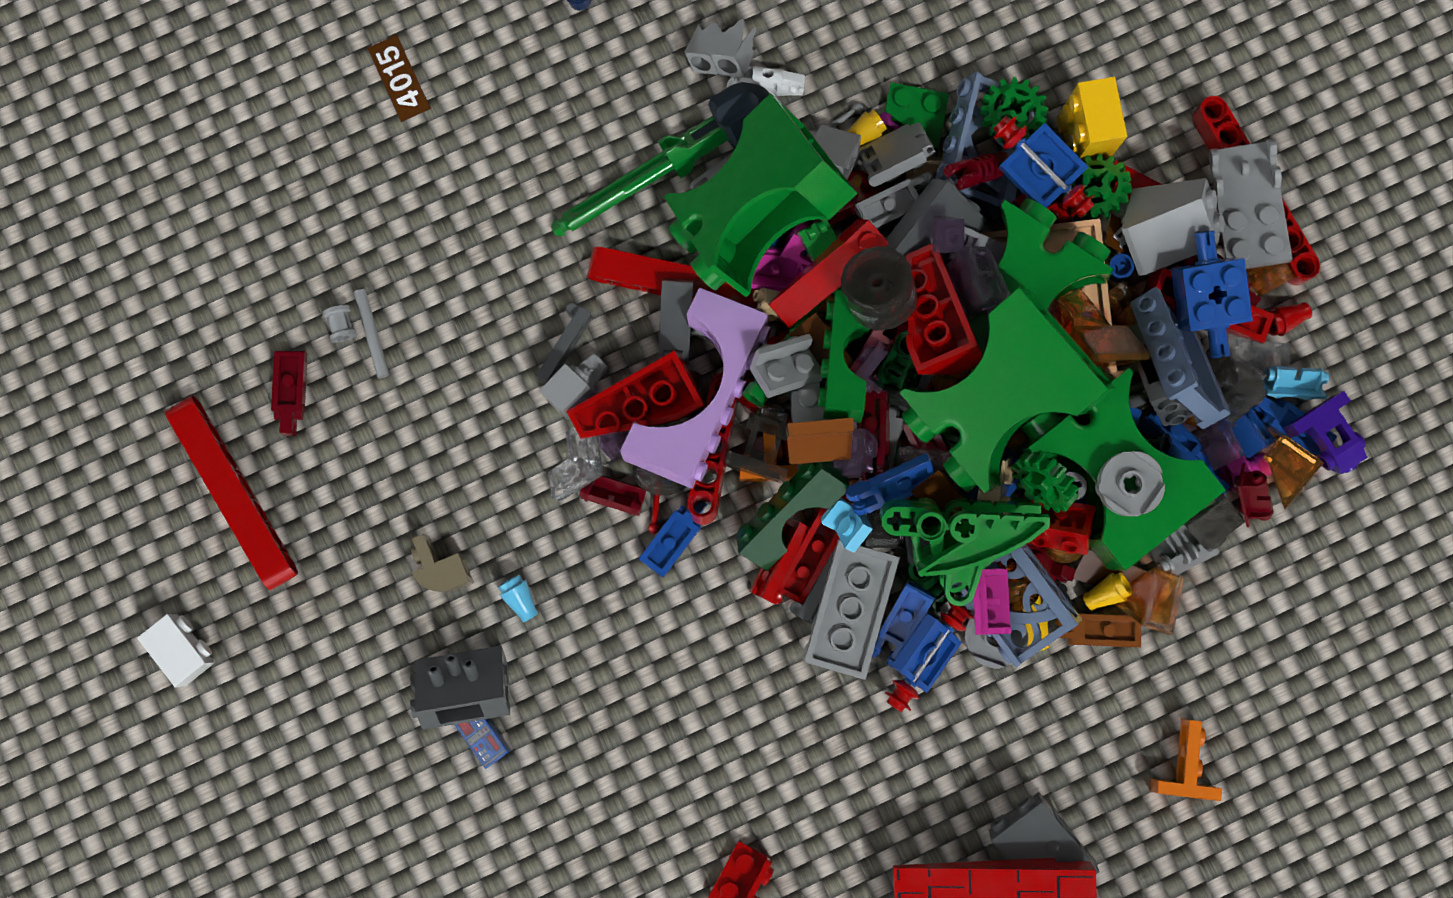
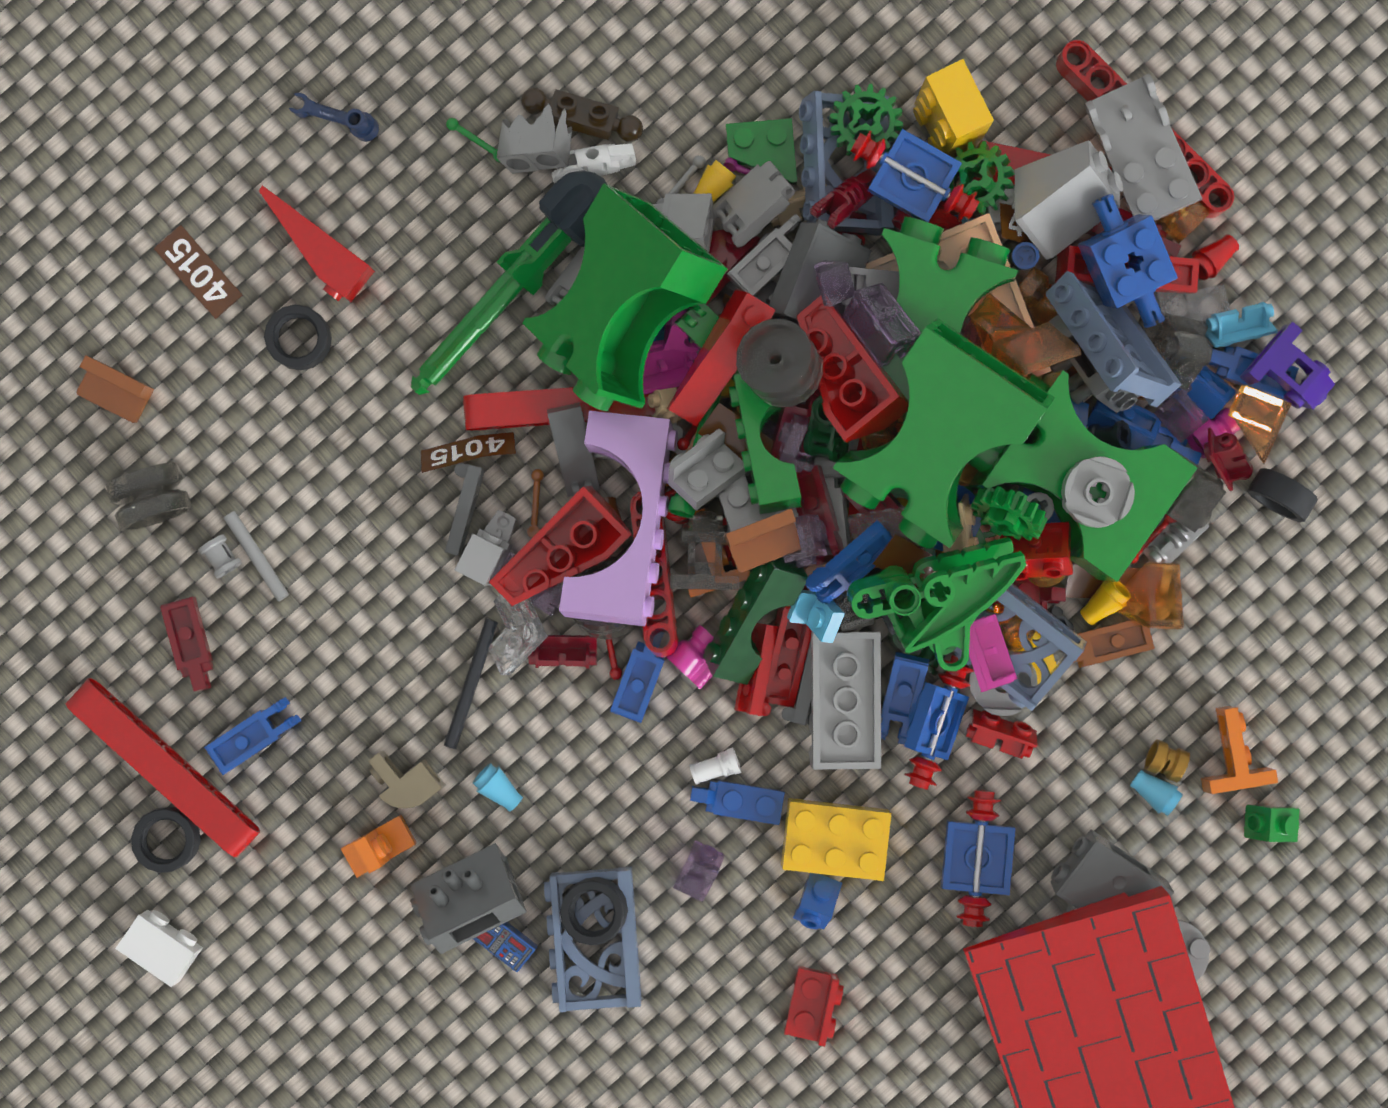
camera: 20 degrees left, 5 degrees up
none -> dark orange panel [76,355,154,423]
none -> clear smoke wheel [105,462,193,532]
none -> black tyre [131,806,201,873]
none -> blue hinge [204,697,302,775]
none -> red slope [258,185,375,303]
none -> black tyre [264,304,332,370]
none -> orange bracket [341,815,417,878]
none -> reddish brown sticker [421,432,516,473]
none -> black bar [444,618,498,749]
none -> green hinge [446,118,501,163]
none -> dark brown plate [521,88,643,142]
none -> dark orange hinge [527,469,544,538]
none -> sand blue fence [544,866,642,1012]
none -> black tyre [560,877,628,945]
none -> dark pink piece [666,624,714,689]
none -> clear purple bracket [673,841,724,902]
none -> white pin [689,747,742,785]
none -> blue hinge [690,780,785,825]
none -> yellow brick [781,798,892,881]
none -> blue bracket [793,873,842,929]
none -> blue plate [941,790,1016,927]
none -> red hinge [965,709,1037,759]
none -> medium azure cone [1130,770,1183,816]
none -> red hinge [1131,510,1179,564]
none -> pearl gold wheel [1144,739,1190,783]
none -> green bracket [1244,804,1300,842]
none -> black tyre [1247,468,1318,522]

